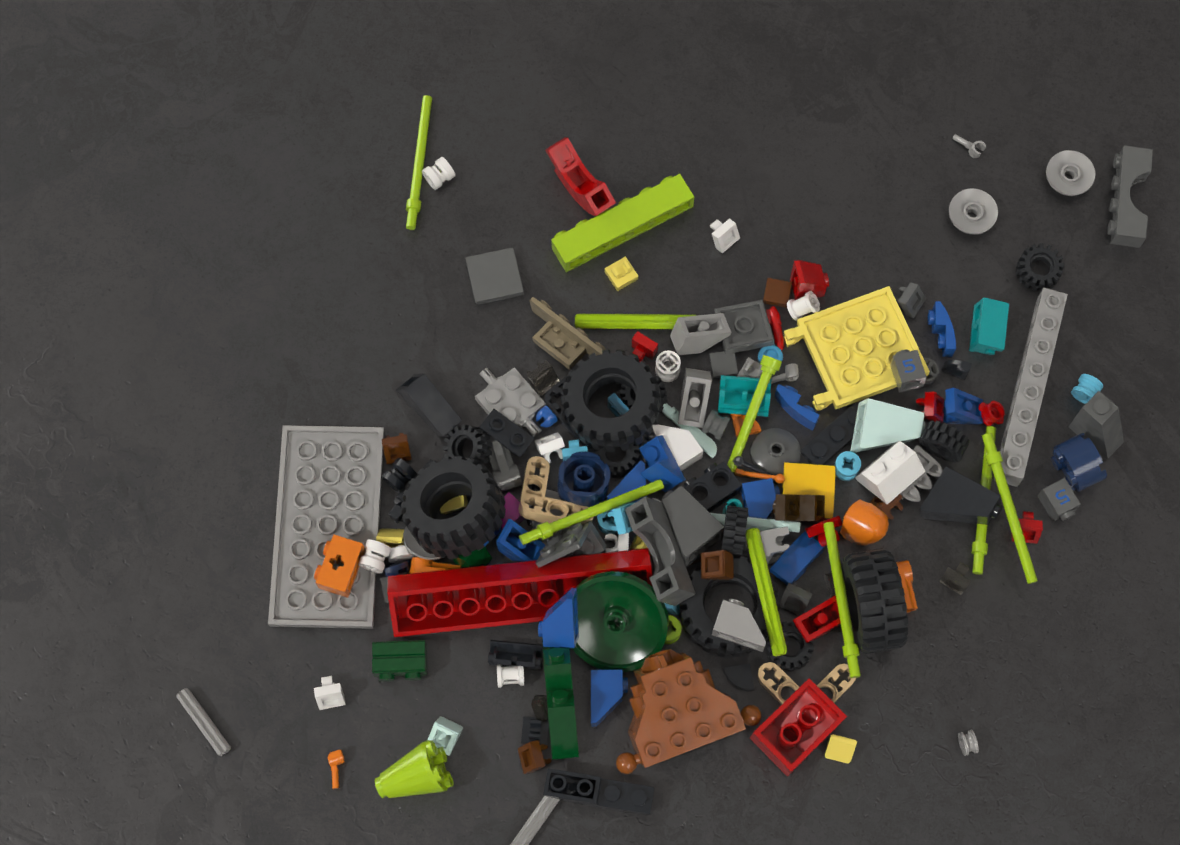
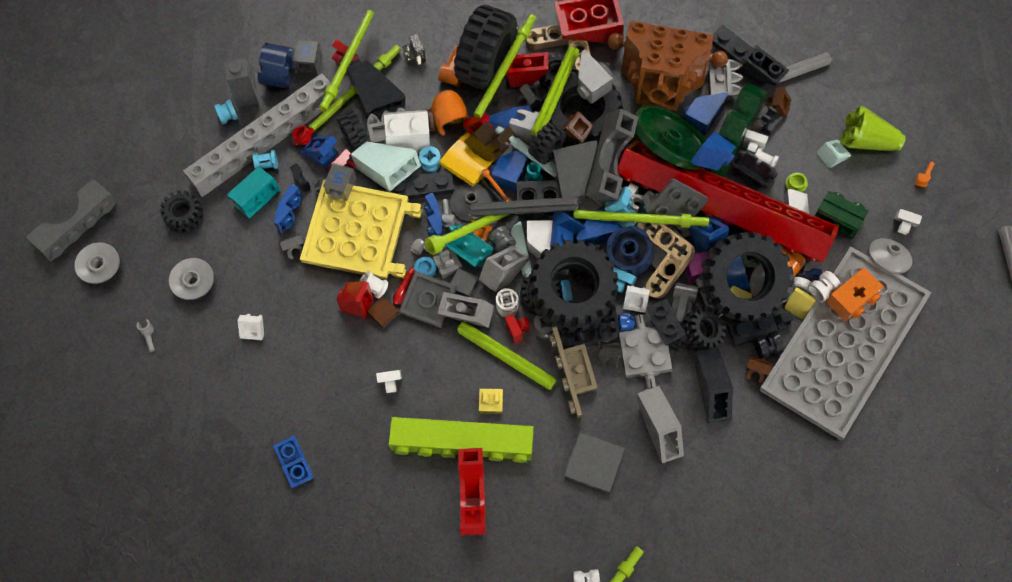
camera: 145 degrees left, 5 degrees down
none -> white tile [238,314,264,340]
none -> medium azure bush [253,150,278,169]
none -> blue slope [273,435,314,488]
none -> light grey hand [442,199,455,227]
none -> dark grey axle [470,197,579,216]
none -> light grey slope [637,386,684,463]
none -> light grey plate [708,59,743,100]
none -> white tile [742,130,768,155]
none -> lime plate [785,173,808,193]
none -> white slope [785,189,809,213]
none -> light grey dish [868,238,912,274]

